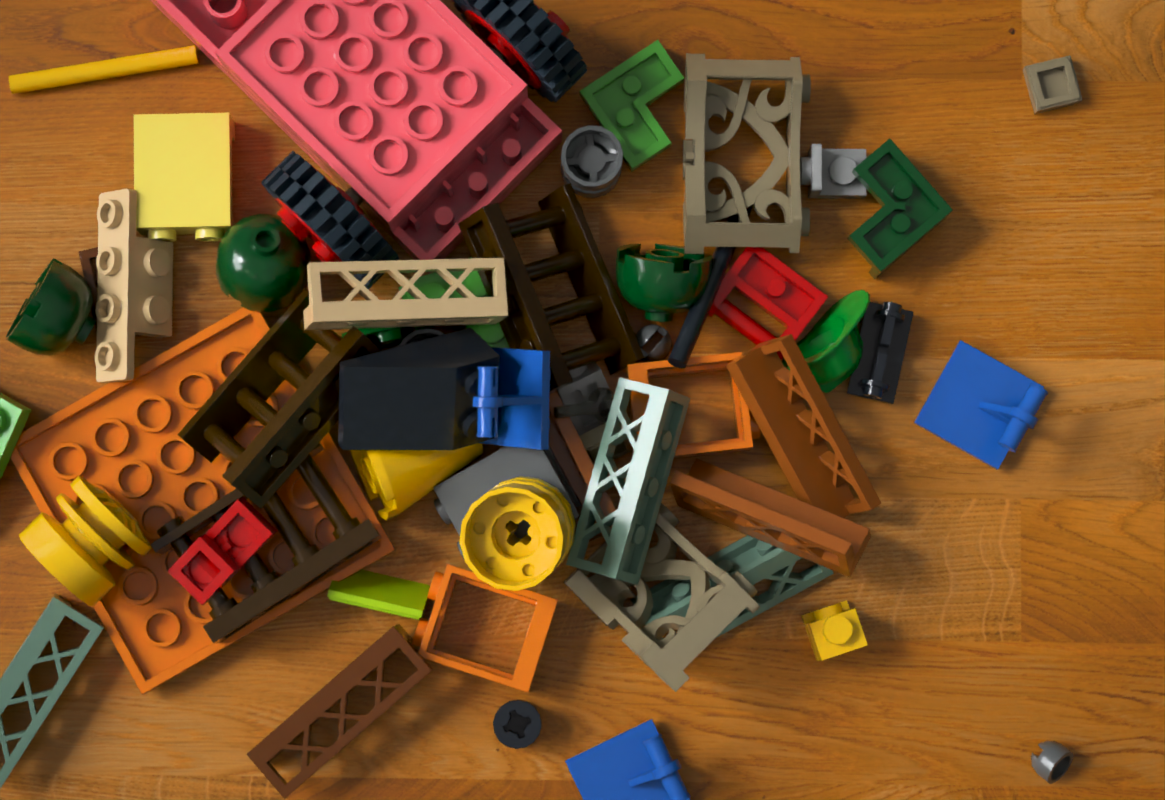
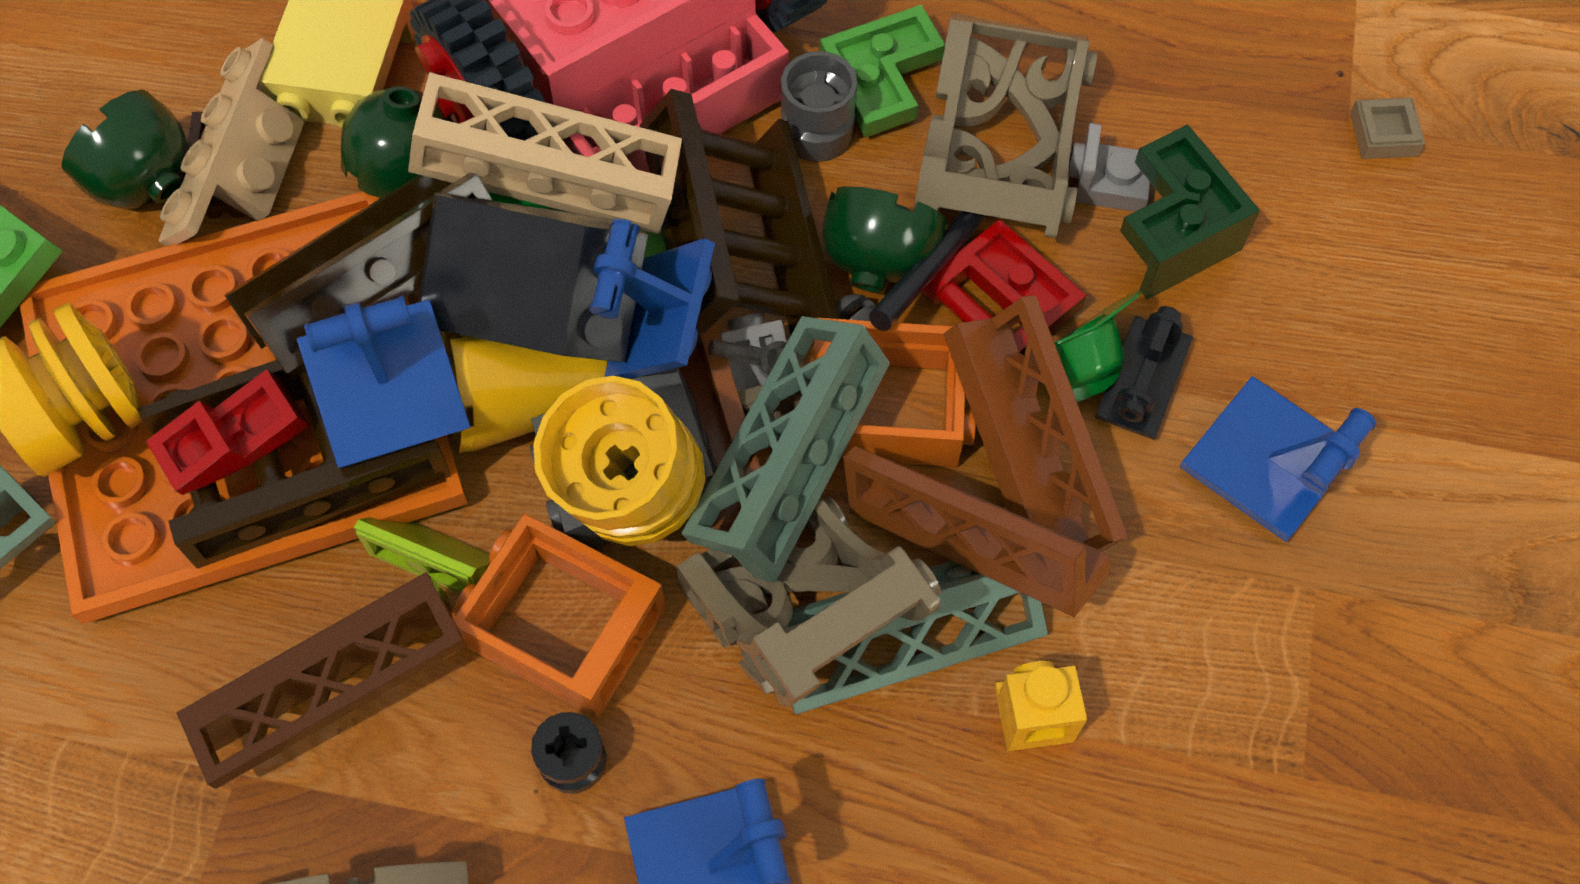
camera: 15 degrees right, 20 degrees down
none -> blue plate [296,295,471,468]

